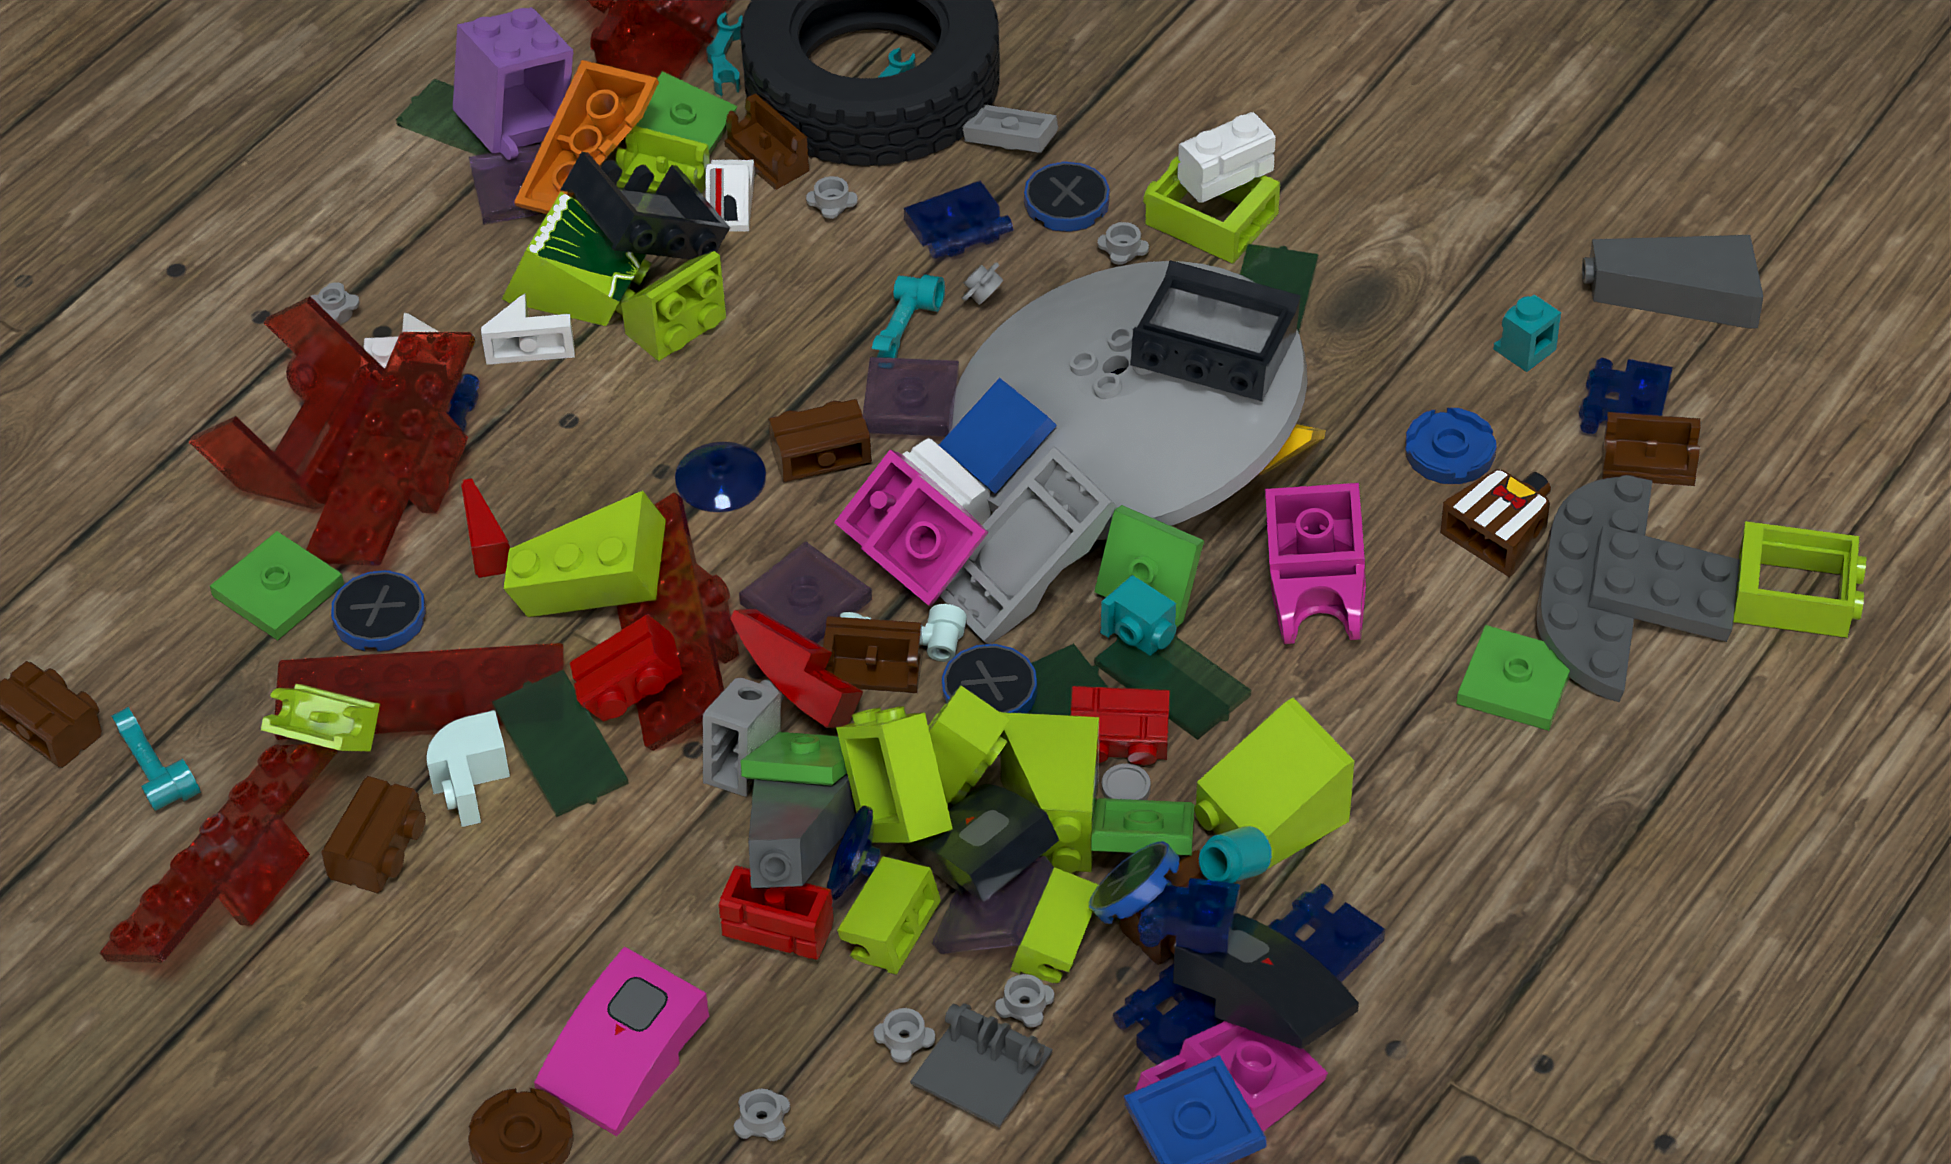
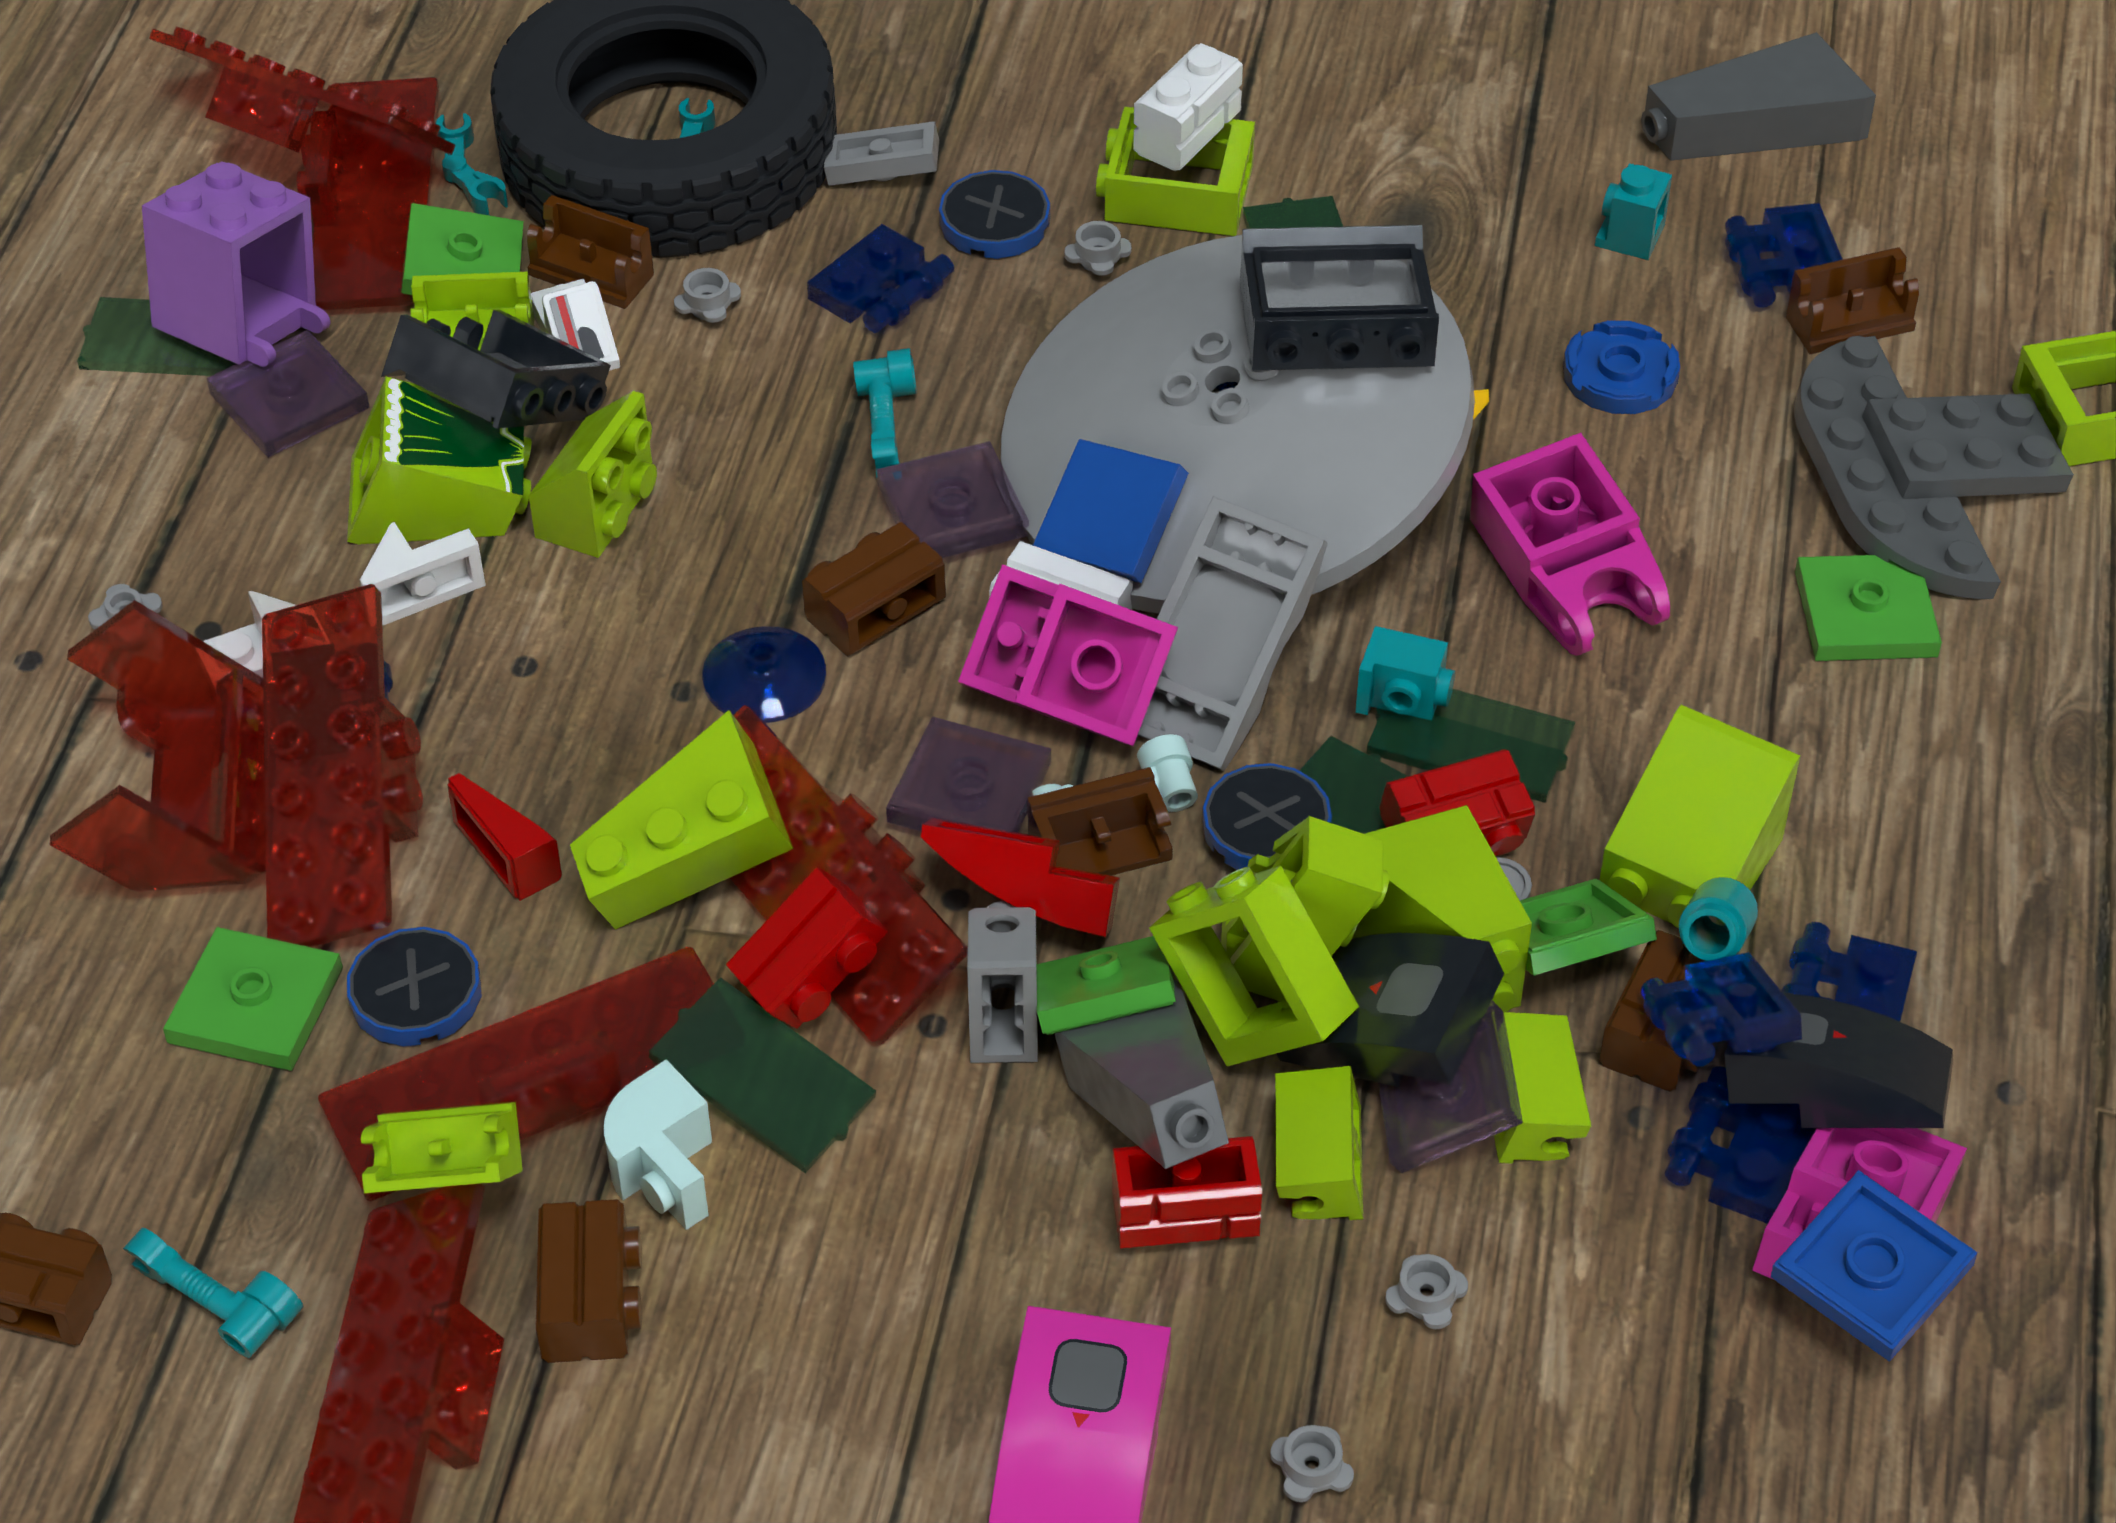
camera: 25 degrees left, 0 degrees up
orange wedge [514,60,659,214] -> none
clear blue dish [827,805,880,901] -> none
dark grey hinge [910,1003,1052,1128] -> none
light grey plate [961,262,1003,305] -> none
light grey plate [995,974,1054,1027] -> none
tile [1089,841,1180,924] -> none
bright green plate [1094,505,1204,627] -> none
reddish brown torso [1440,469,1551,578] -> none

